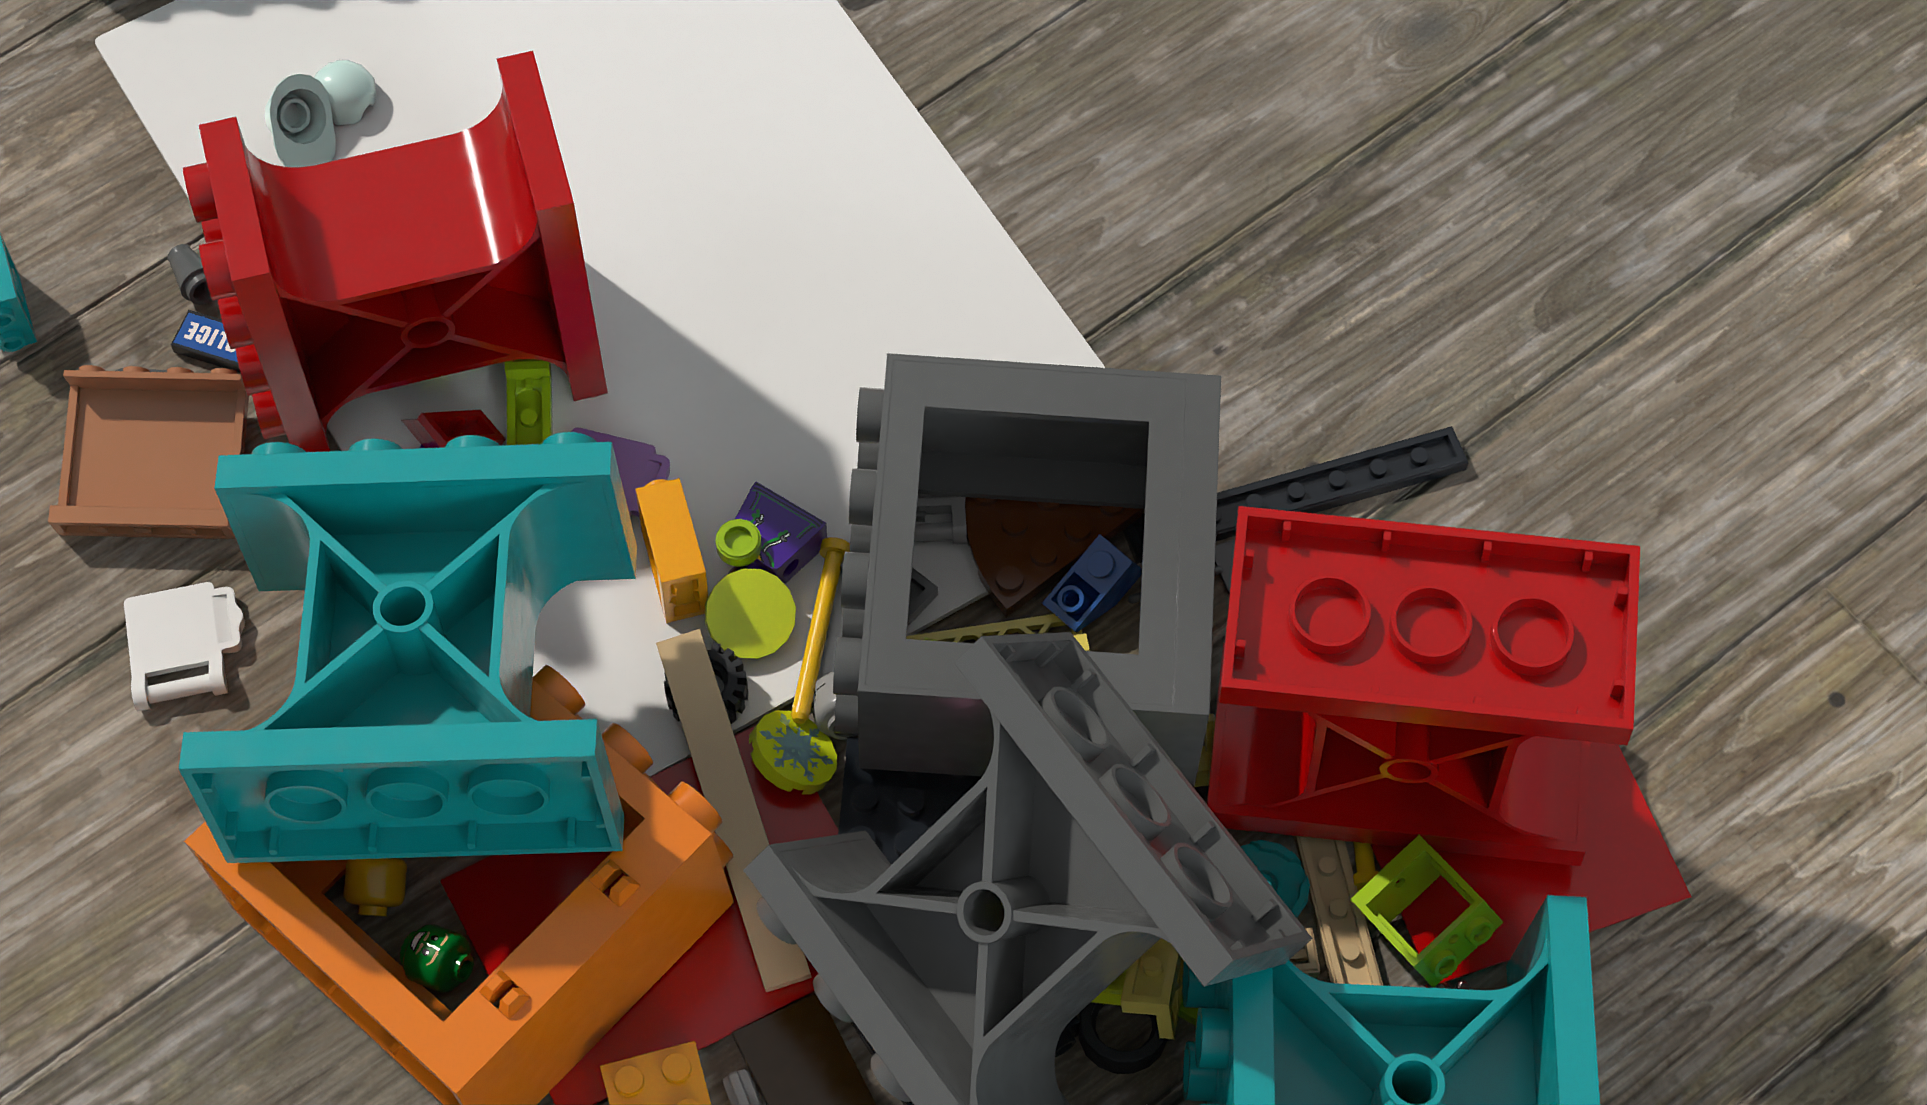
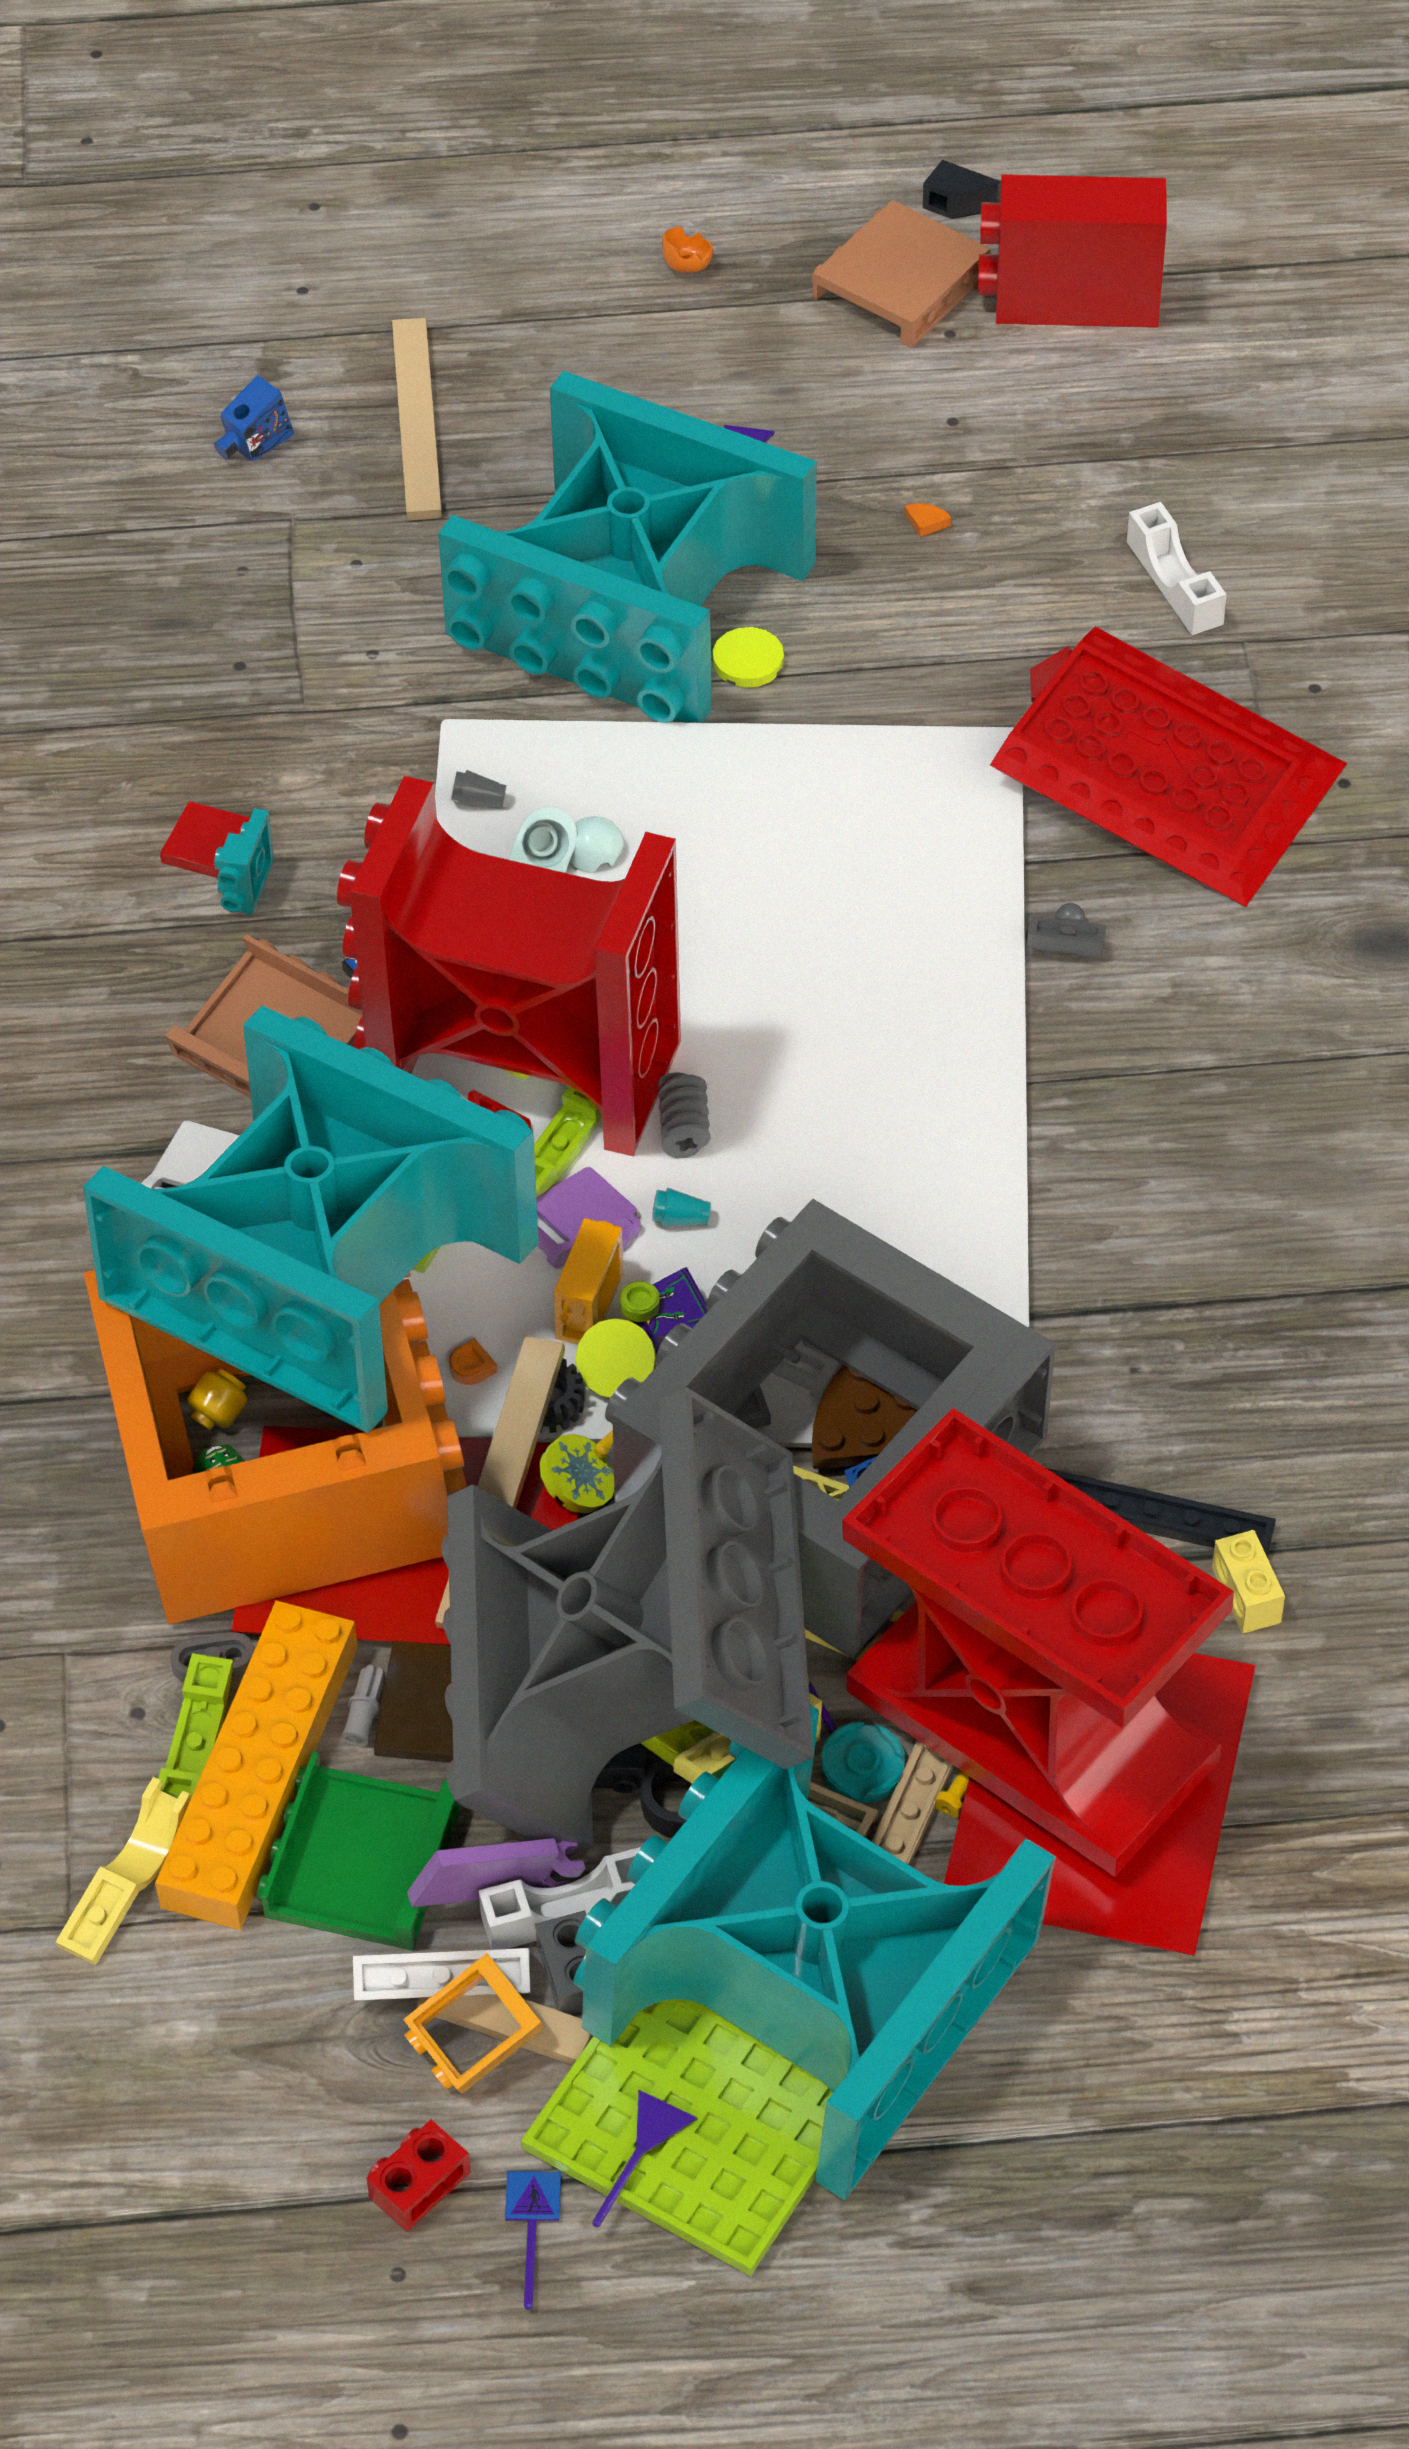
camera: 35 degrees right, 10 degrees down
lime window [1350,835,1503,988] -> none
none -> orange tile [449,1338,498,1385]
none -> dark grey cone [451,769,507,807]
none -> teal cone [652,1187,711,1226]
none -> dark grey piece [658,1072,711,1159]
none -> light yellow brick [1212,1530,1285,1634]

